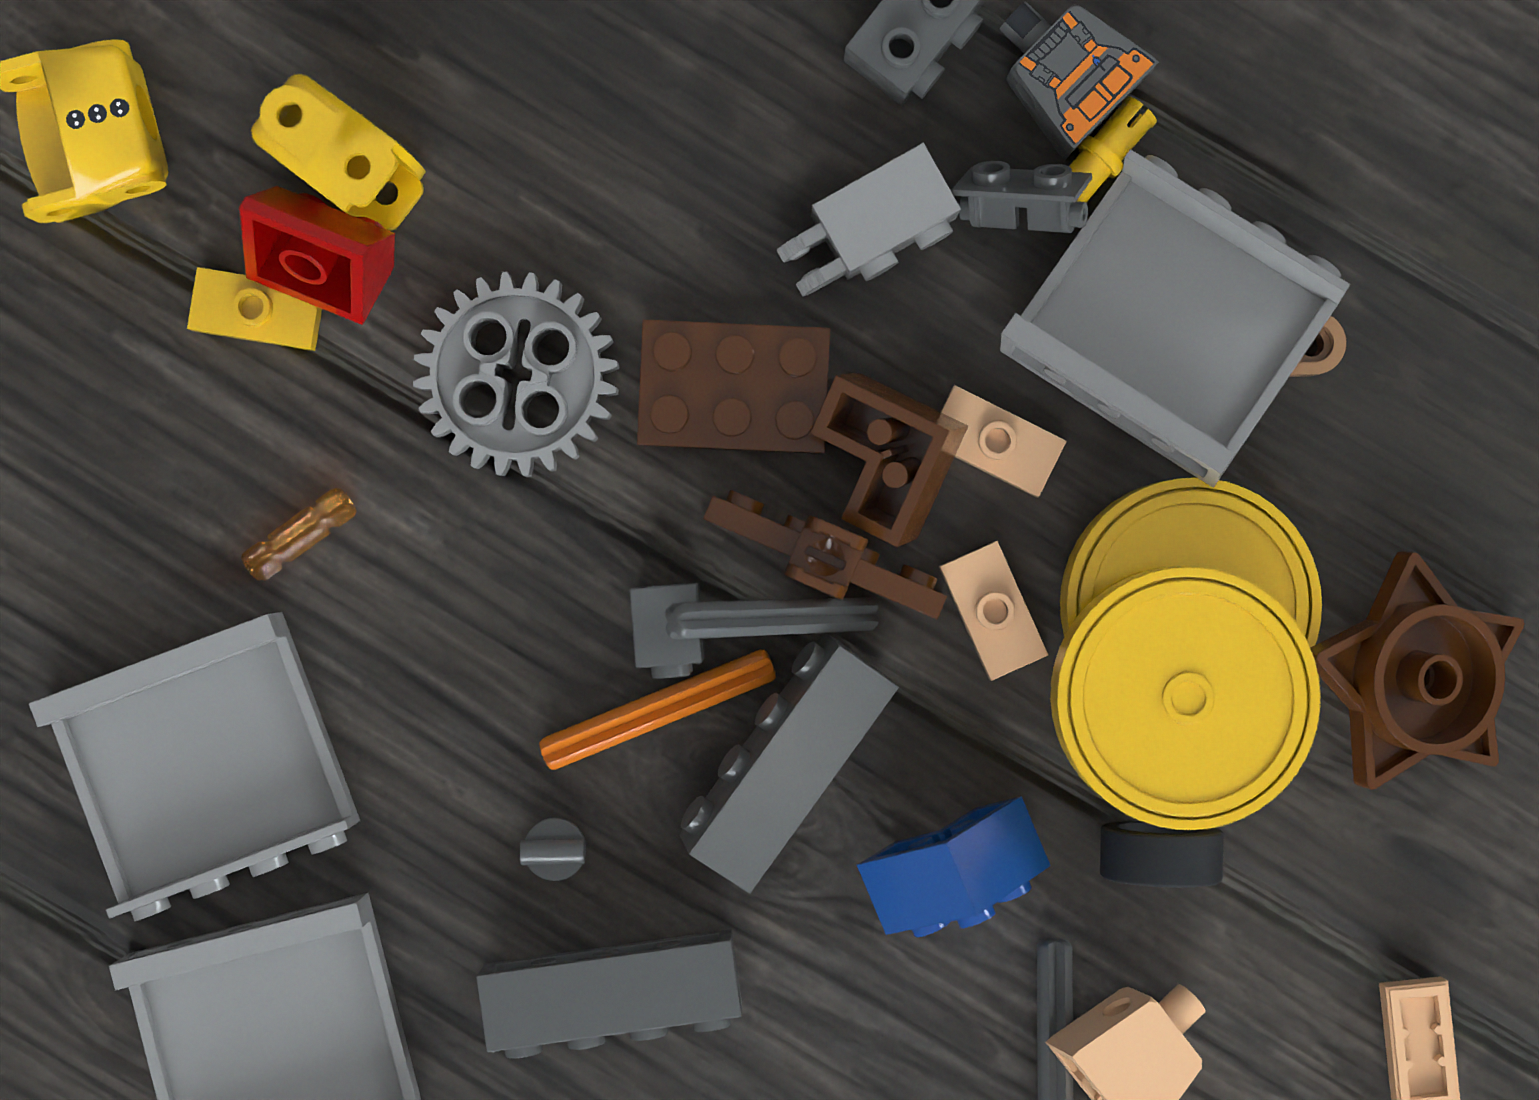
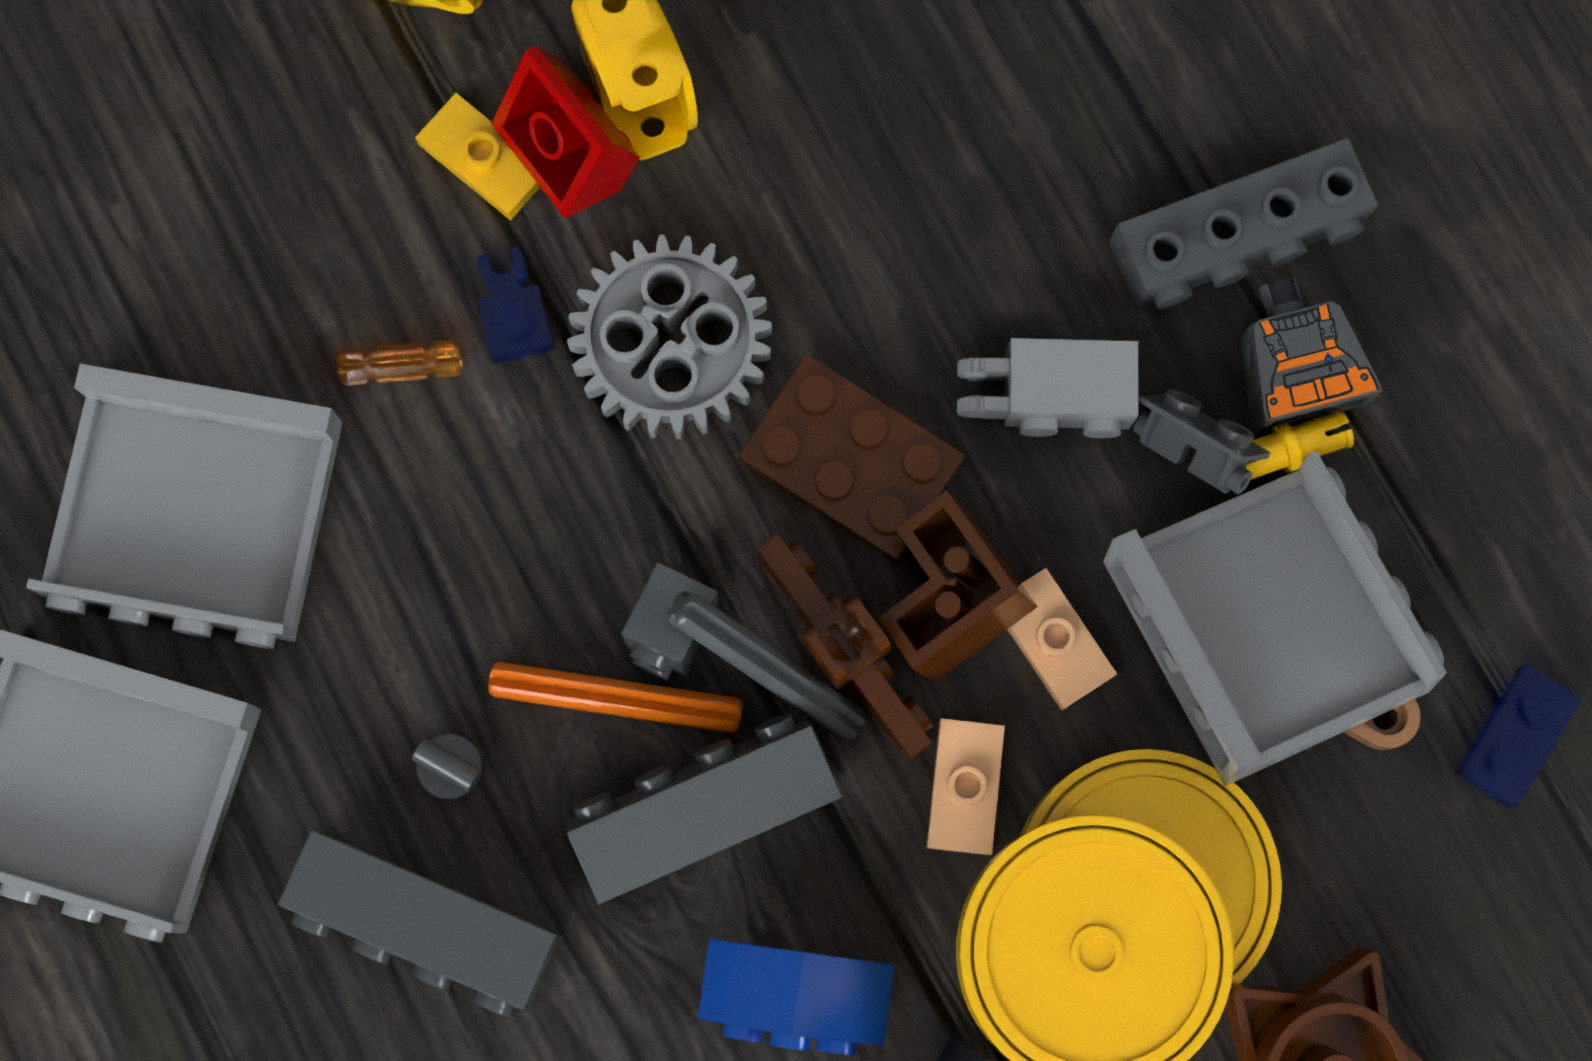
camera: 25 degrees right, 10 degrees down
none -> clear blue plate [477,246,554,364]
none -> clear blue plate [1456,664,1582,808]

